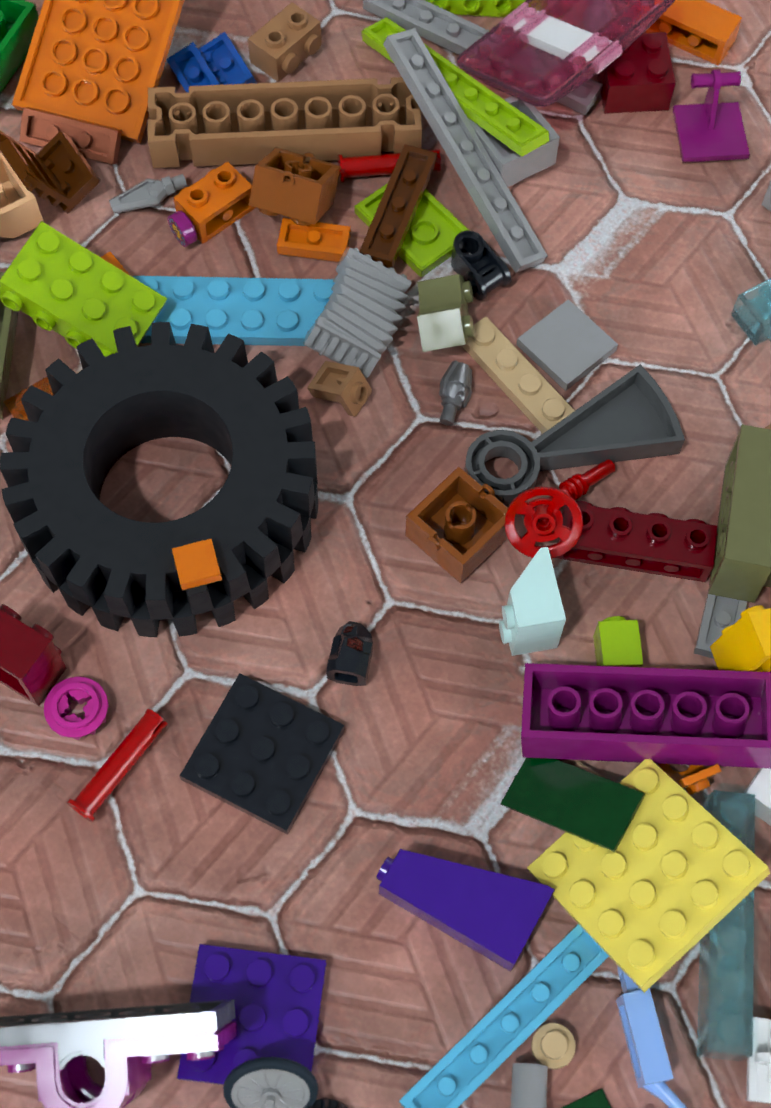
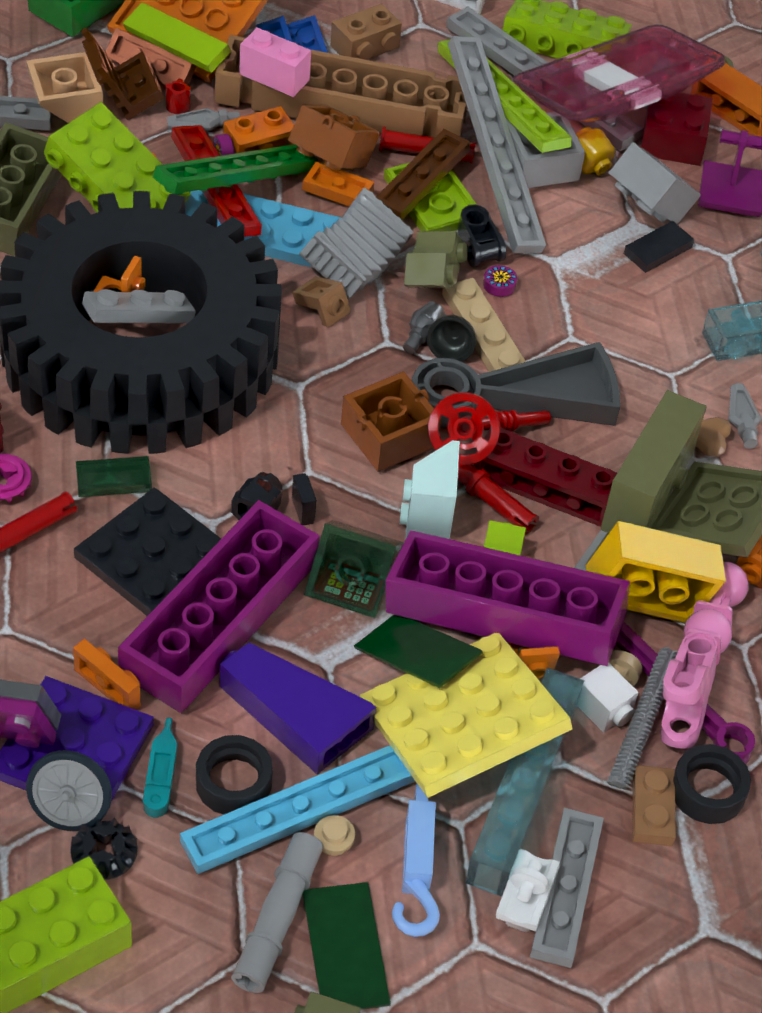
camera: 10 degrees right, 15 degrees down
orange tile [172,538,222,590] -> none
light grey tile [516,299,618,391] -> none
none -> orange plate [73,638,141,710]
none -> clear green tile [76,456,152,497]
none -> light grey plate [82,289,196,323]
none -> orange bracket [93,256,145,292]
none -> magenta brick [118,500,320,714]
none -> lime tile [122,2,231,73]
none -> teal piece [143,718,177,818]
none -> green plate [153,144,318,195]
none -> red hose [166,79,191,114]
none -> red tile [171,125,262,237]
none -> black tyre [196,735,273,814]
none -> bright pink brick [239,28,311,97]
none -> black tile [292,473,317,526]
none -> clear green slope [304,520,404,618]
none -> pearl dark grey piece [427,315,476,362]
none -> red pin [457,453,539,535]
none -> tile [483,265,517,297]
none -> yellow head [576,127,616,175]
none -> light grey brick [608,142,701,225]
none -> black tile [624,221,695,273]

